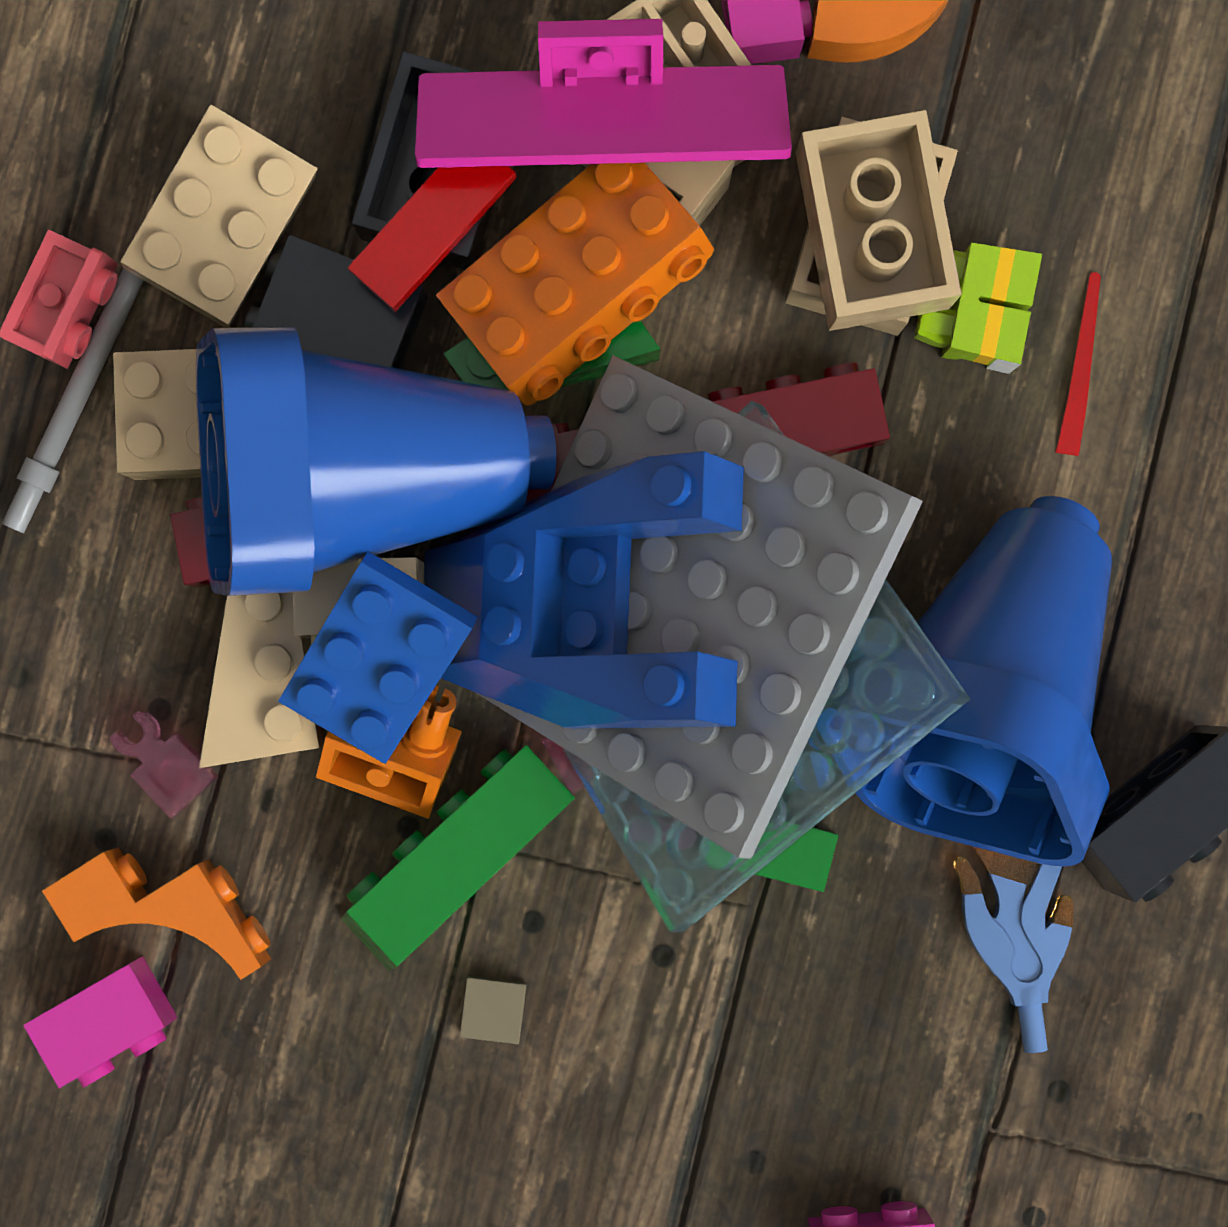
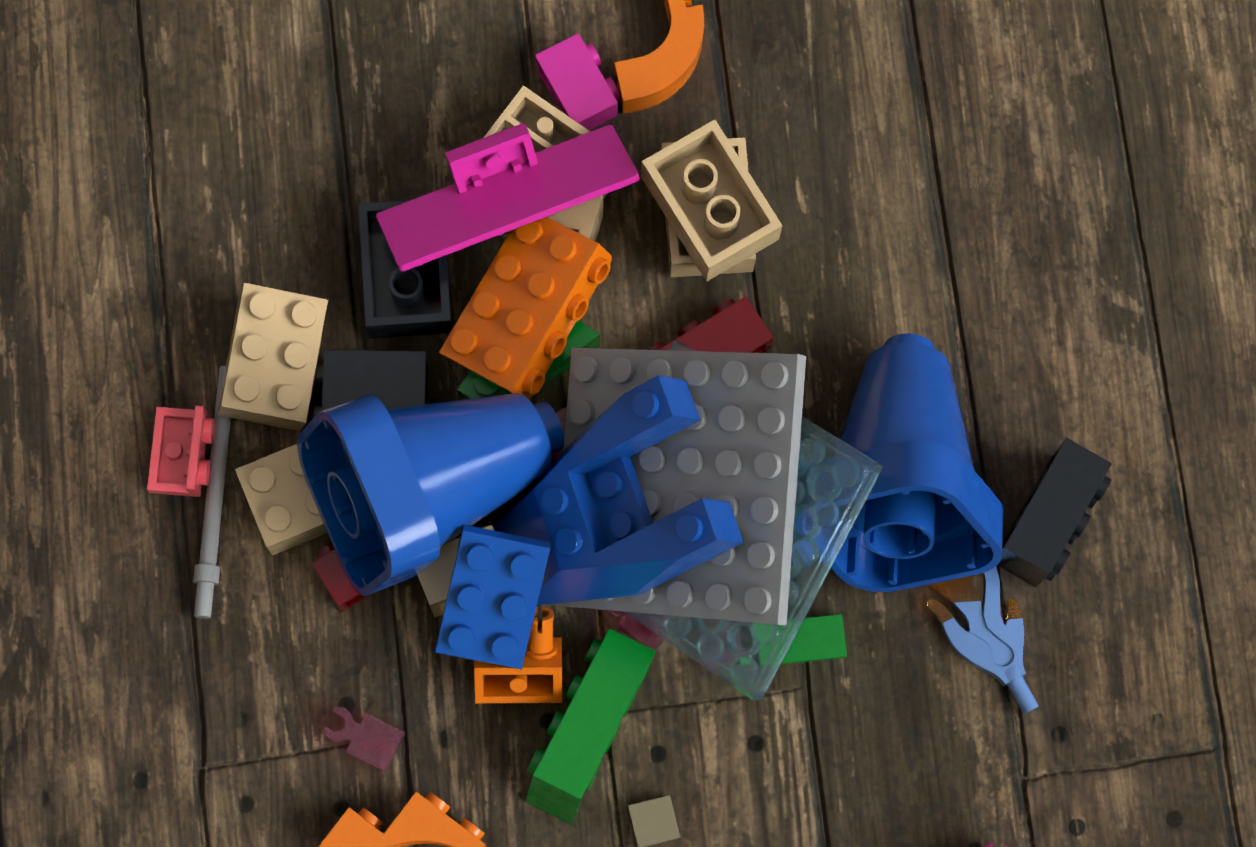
camera: 25 degrees left, 10 degrees down
tan wedge [199,592,327,768] -> none
red tile [347,166,517,312] -> none
lime hips [914,243,1042,374] -> none
red sticker [1056,272,1101,456] -> none

